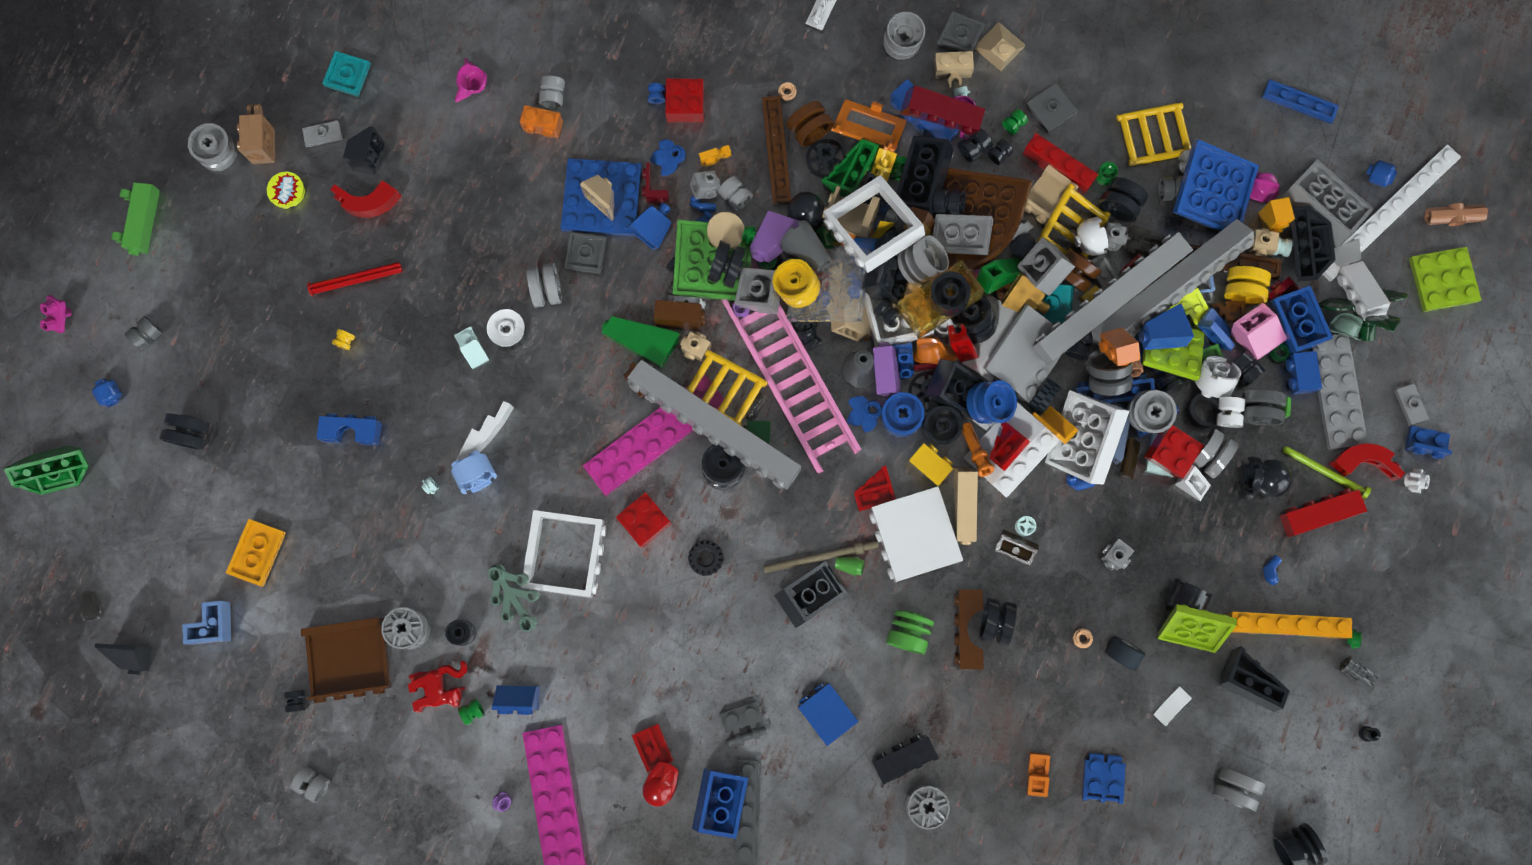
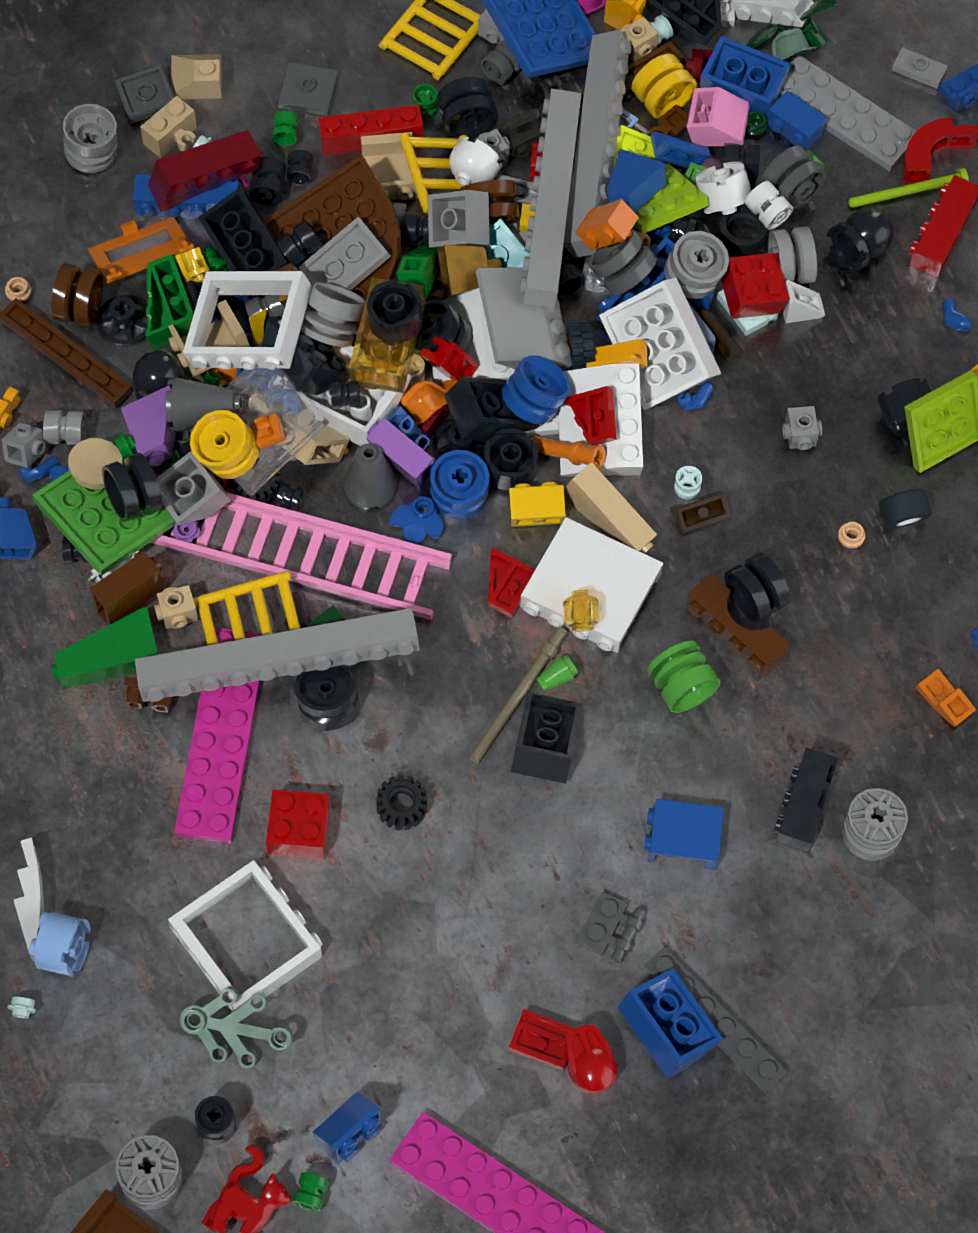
camera: 50 degrees left, 15 degrees down
none -> orange tile [251,413,286,450]
none -> clear yellow head [563,590,600,632]

